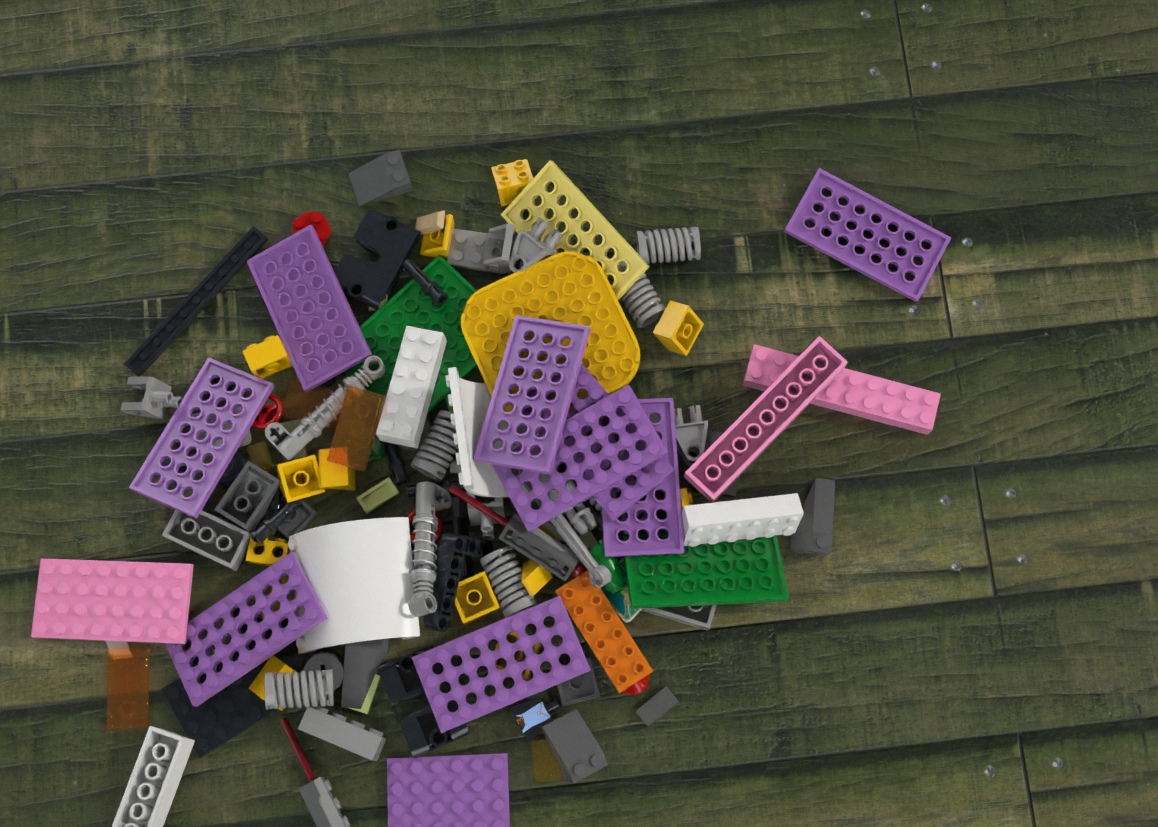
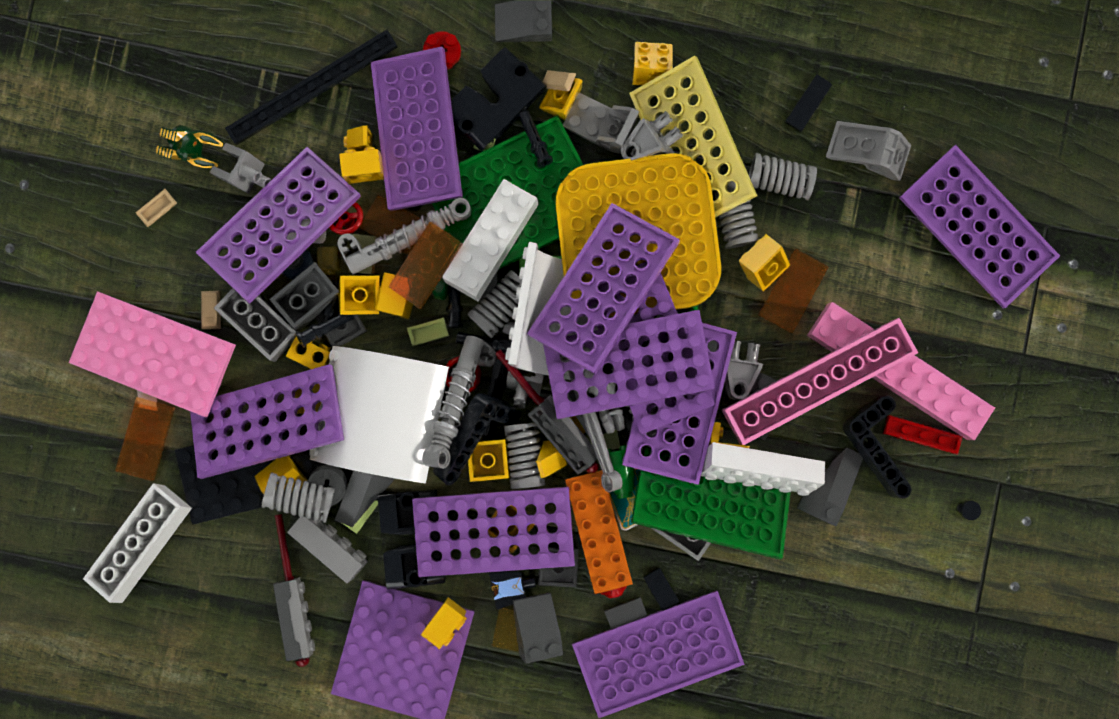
camera: 15 degrees right, 10 degrees up
none -> tan tile [136,189,177,227]
none -> dark green piece [156,124,224,168]
none -> tan tile [201,291,221,329]
none -> yellow slope [344,126,373,152]
none -> yellow brick [421,597,467,649]
none -> medium lavender plate [572,590,745,718]
none -> black tile [643,568,679,611]
none -> clear orange tile [758,249,829,334]
none -> black tile [785,74,832,133]
none -> light grey bracket [826,121,911,181]
none -> black beam [843,396,911,499]
none -> red tile [883,415,963,455]
none -> black tile [960,501,981,520]

